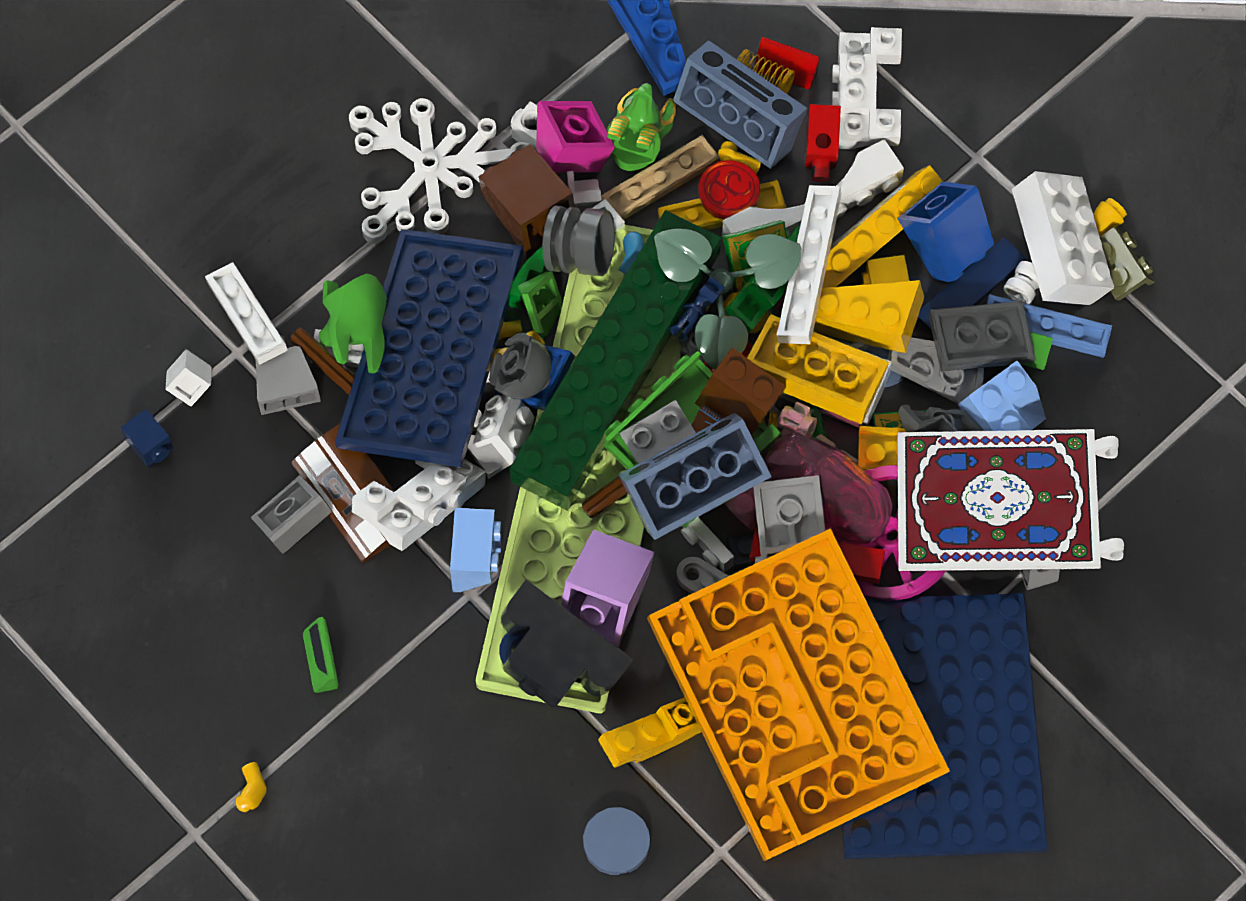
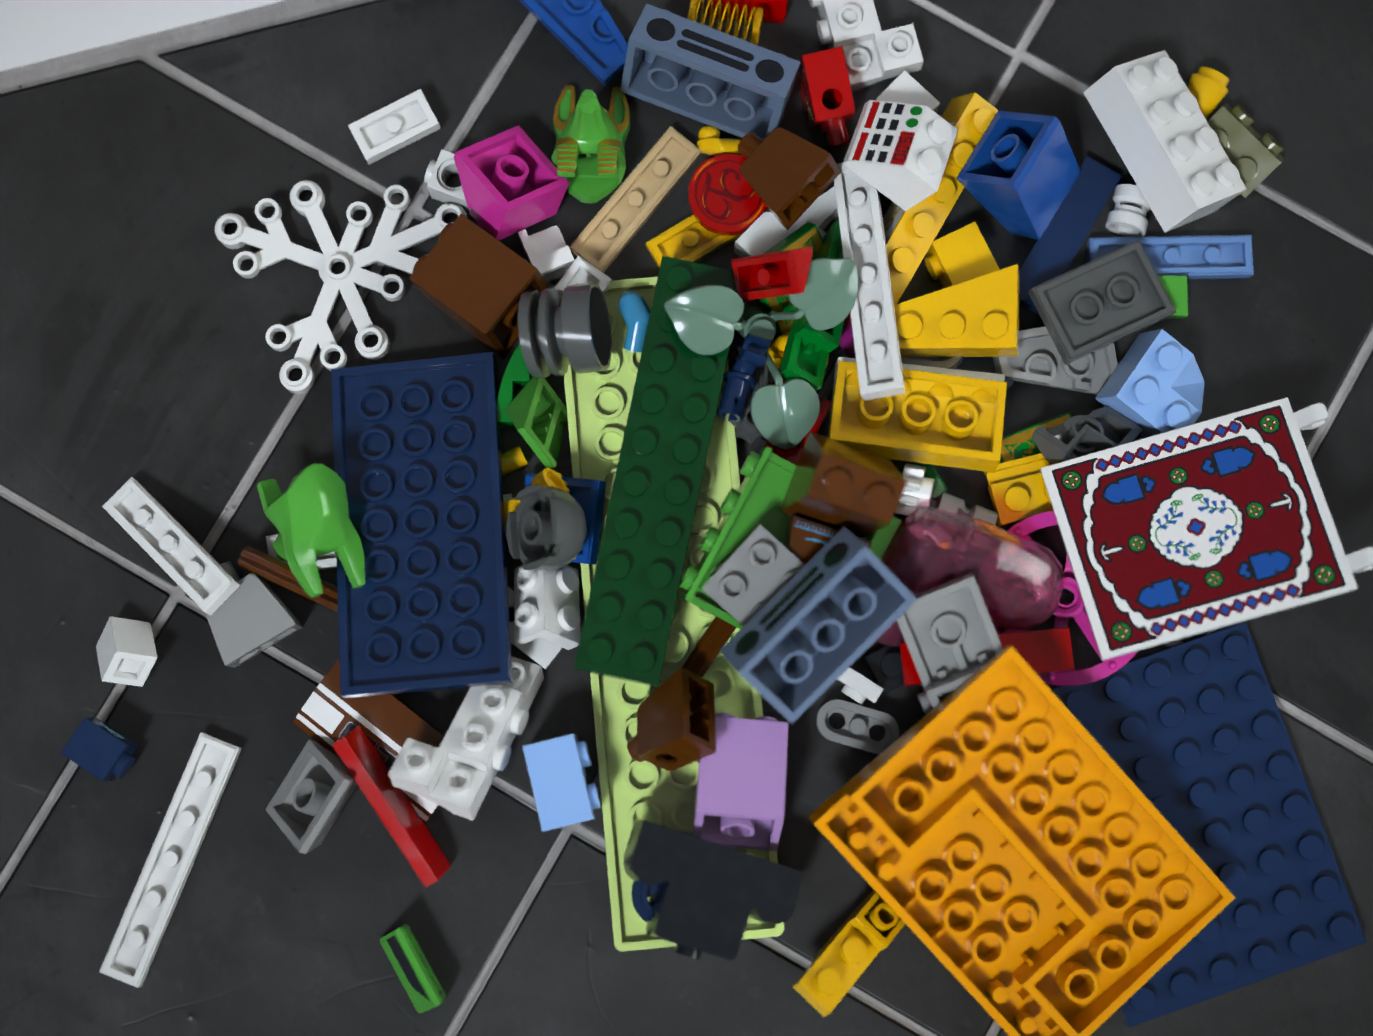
camera: 20 degrees left, 15 degrees up
none -> white tile [99,733,242,988]
none -> red tile [332,725,452,888]
none -> white plate [348,89,441,165]
none -> reddish brown torso [627,667,716,771]
none -> red slope [731,246,813,301]
none -> reddish brown torso [738,127,841,230]
none -> white slope [843,100,958,211]

